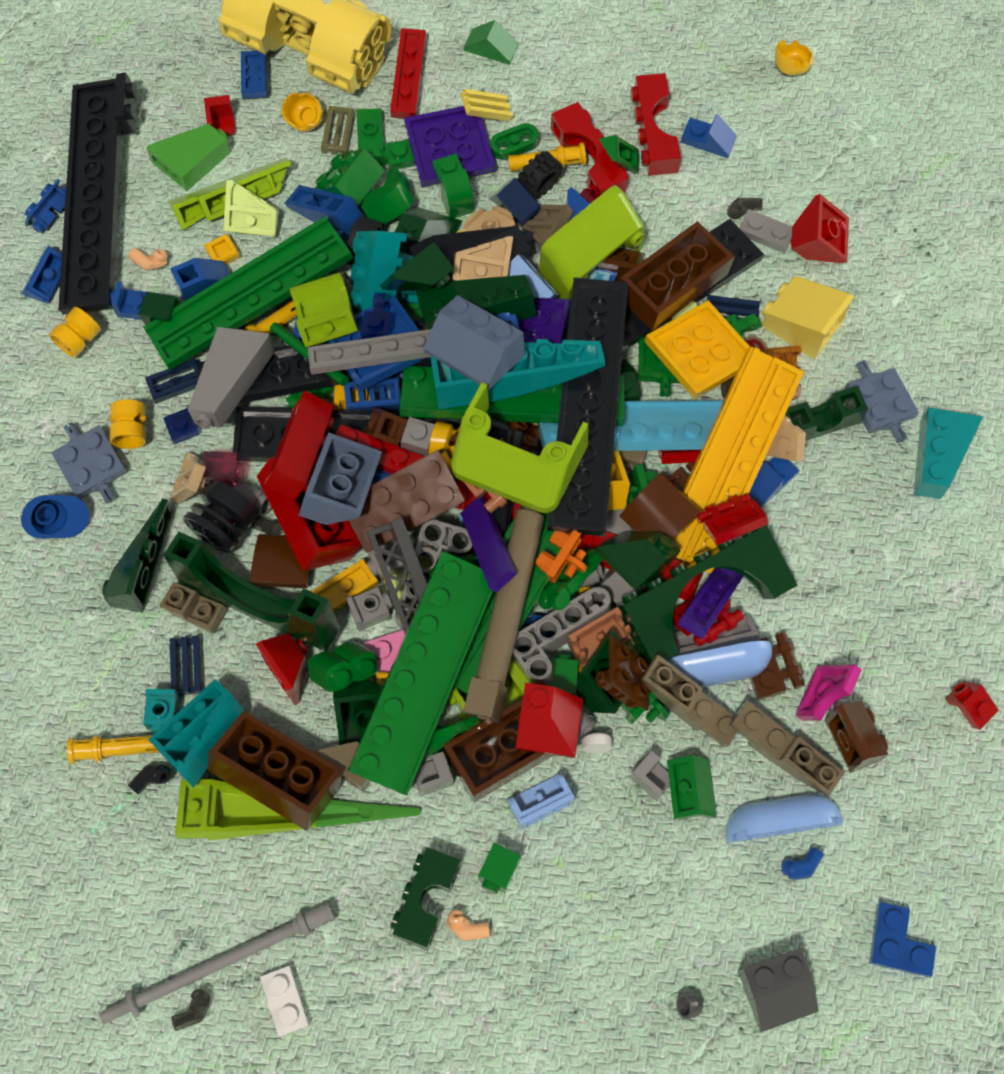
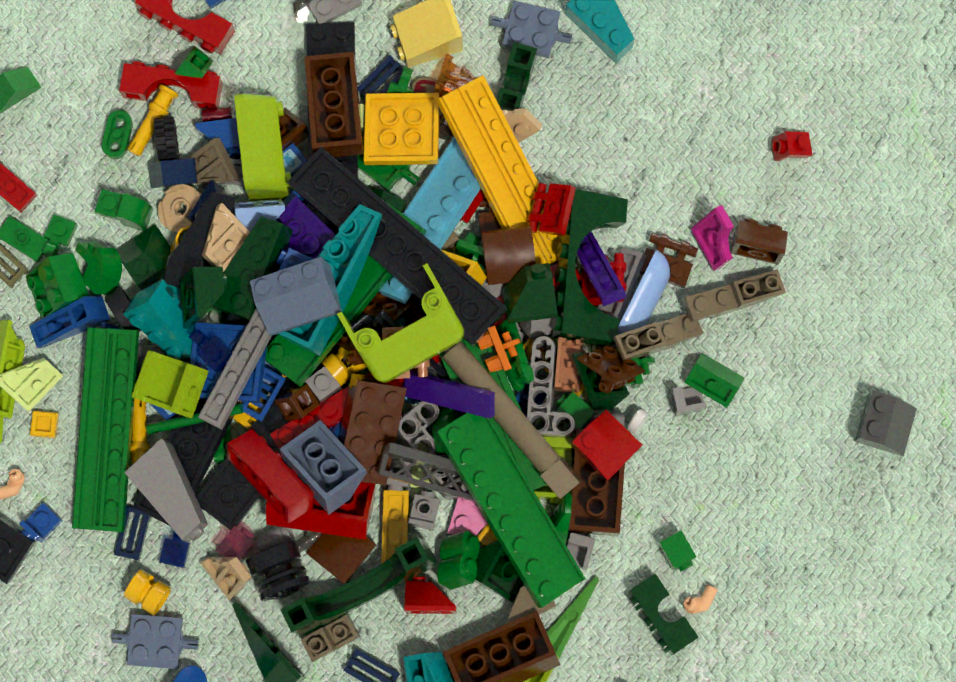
camera: 50 degrees left, 10 degrees up
yellow wheel [49,307,101,358] -> none
dark green panel [138,292,180,325] -> none
blue slope [170,258,230,302] -> none
dark purple plate [404,105,496,187] -> none
light yellow tile [461,89,513,121] -> none
light blue hinge [506,773,575,830] -> none
dark grey hinge [676,993,704,1019] -> none
light blue brick [725,794,844,843] -> none
blue slope [749,457,800,508] -> none
blue arm [781,847,824,880] -> none
blue plate [869,902,936,978] -> none

